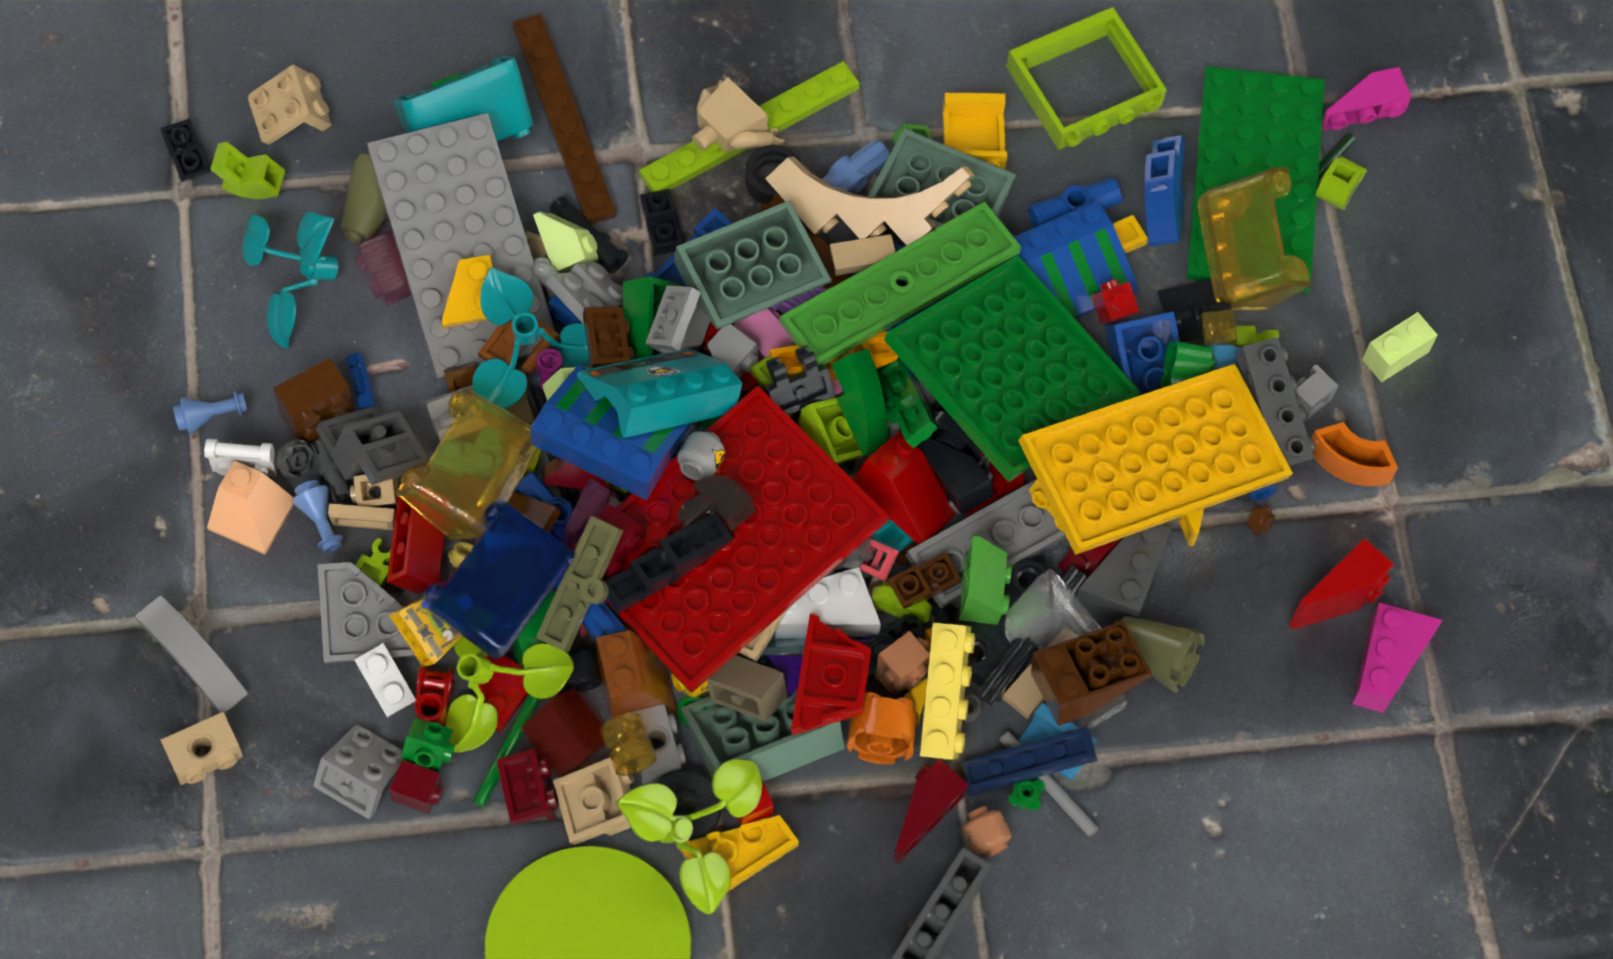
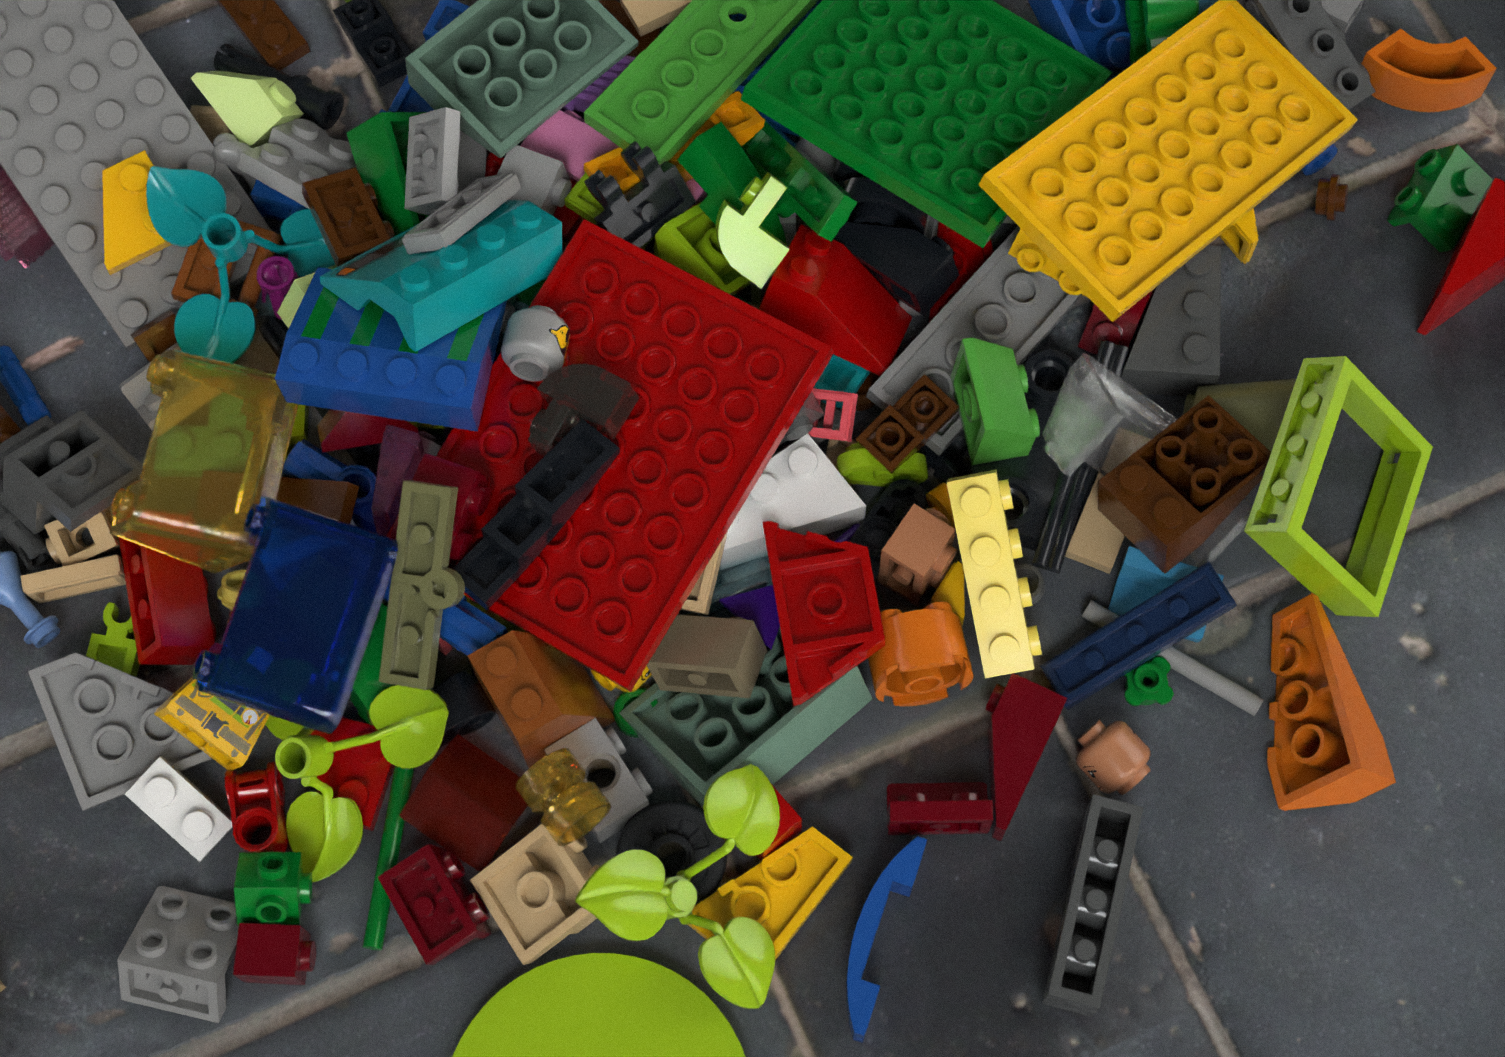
camera: 10 degrees left, 5 degrees up
none -> light grey tile [402,173,522,254]
none -> brick [716,172,789,289]
none -> blue slope [846,836,927,1043]
none -> dark red bracket [886,782,993,835]
none -> lime window [1244,356,1433,617]
none -> orange wedge [1267,593,1396,811]
none -> green bracket [1387,144,1493,252]

